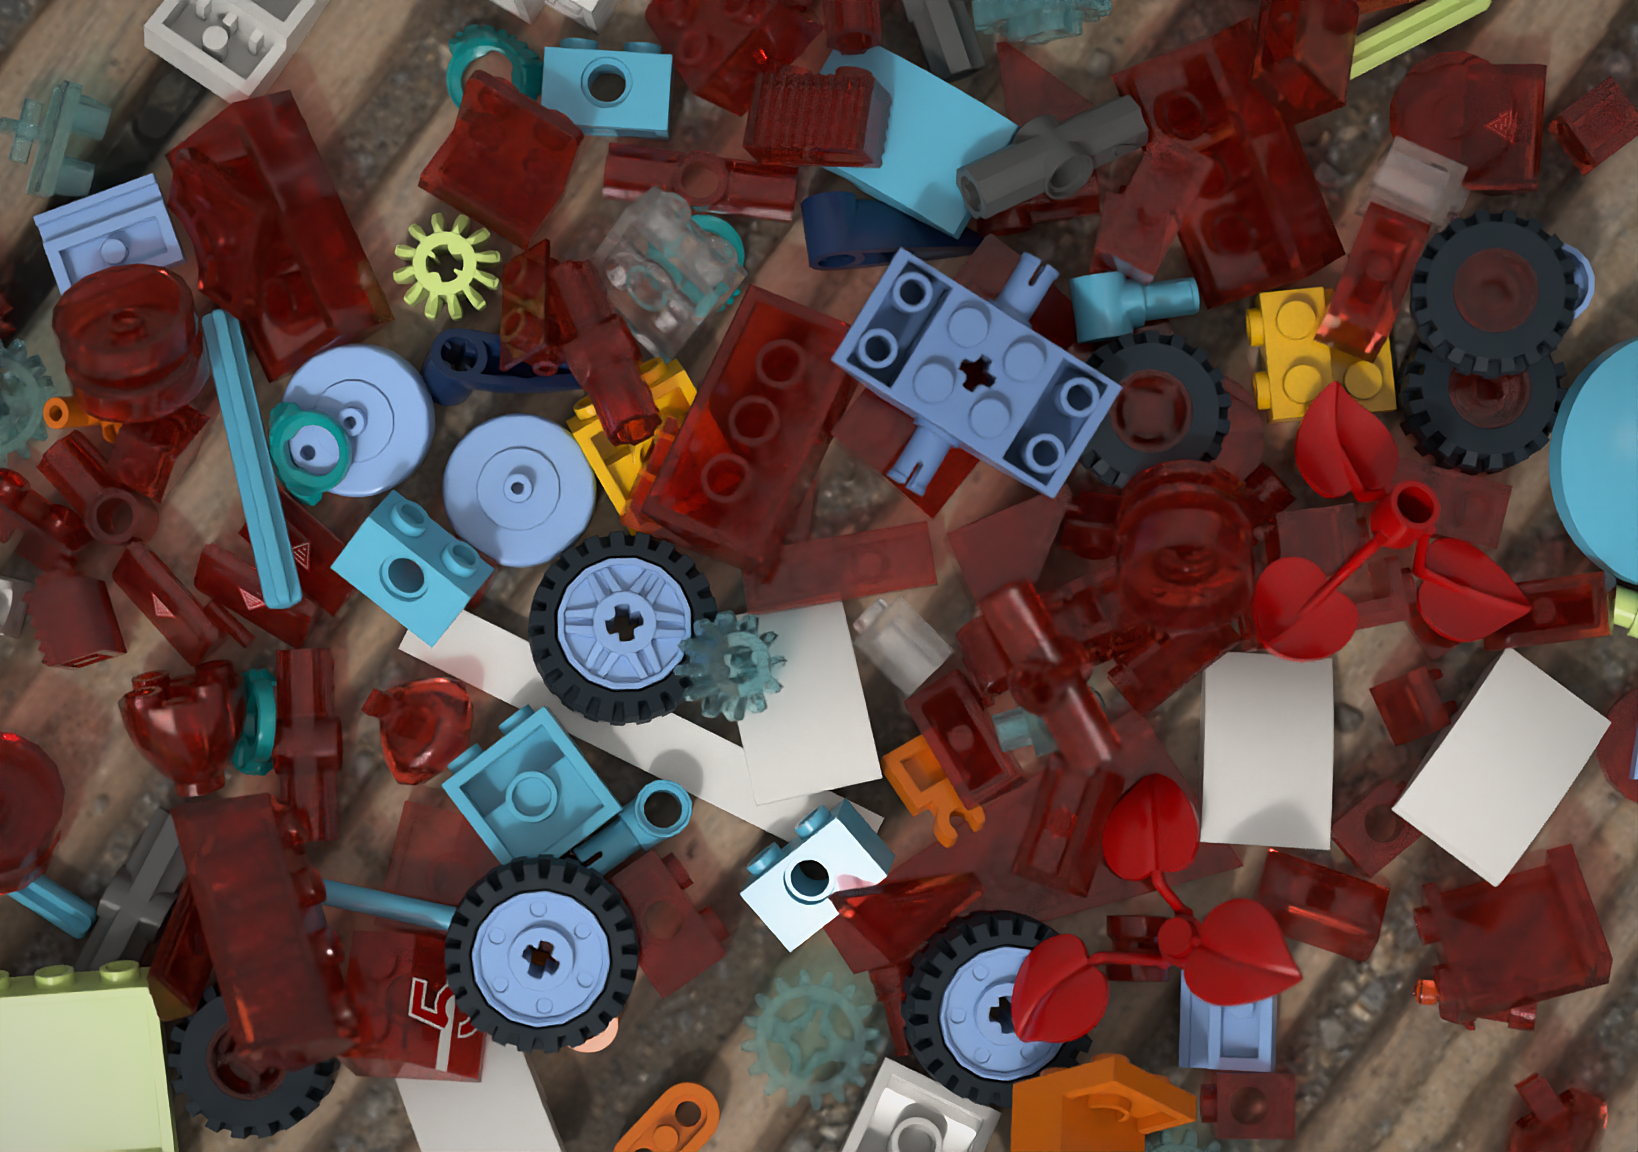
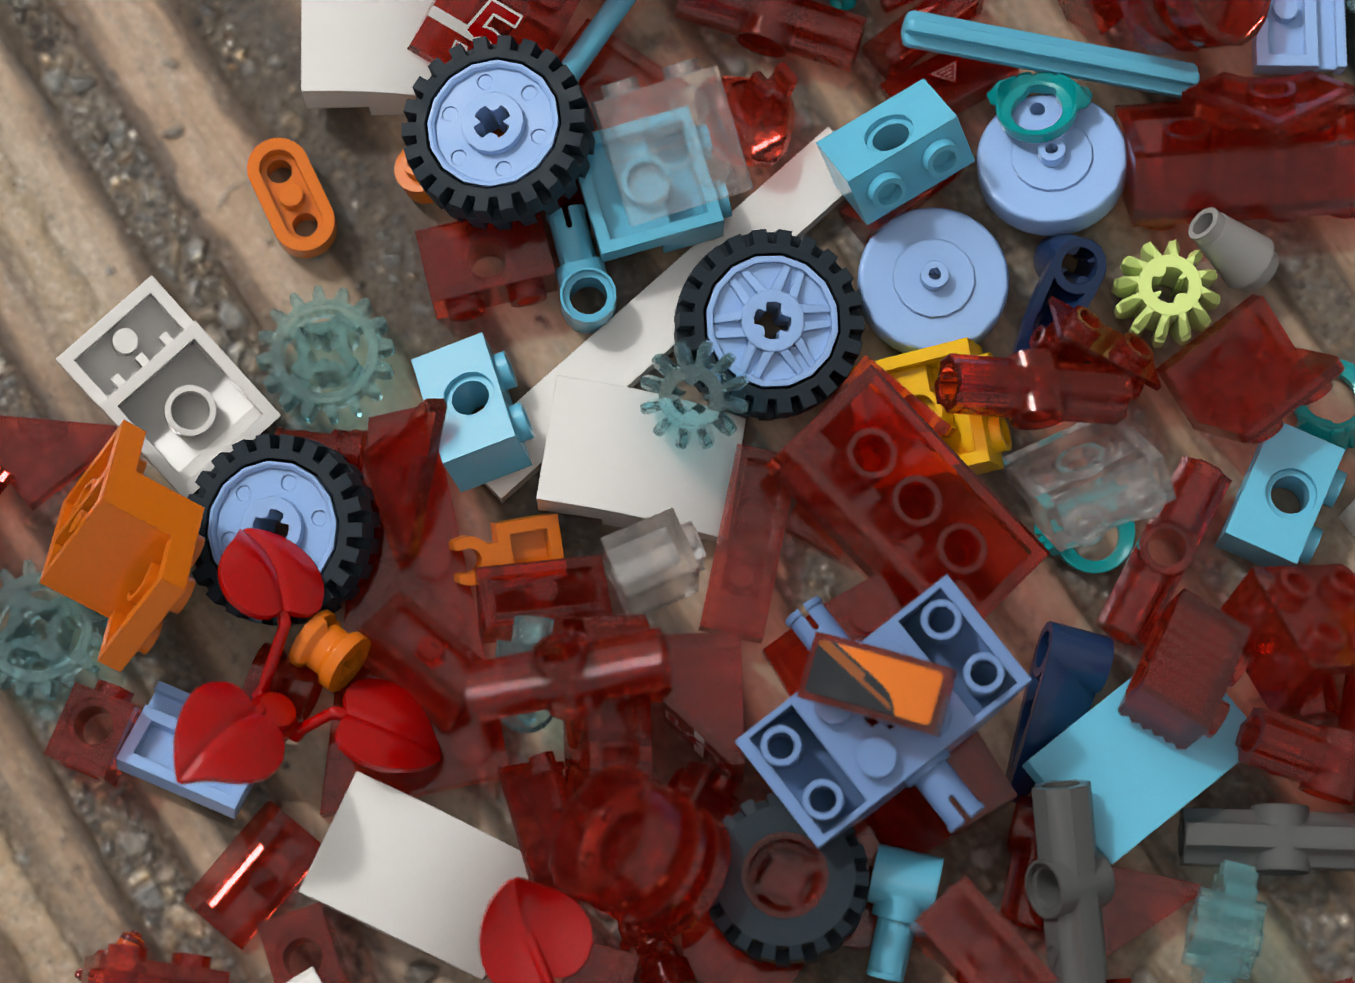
camera: 110 degrees right, 10 degrees down
none -> orange wheel [289,609,371,693]
none -> clear plate [590,57,753,226]
none -> slope [797,631,958,737]
none -> light grey cone [1188,207,1279,292]

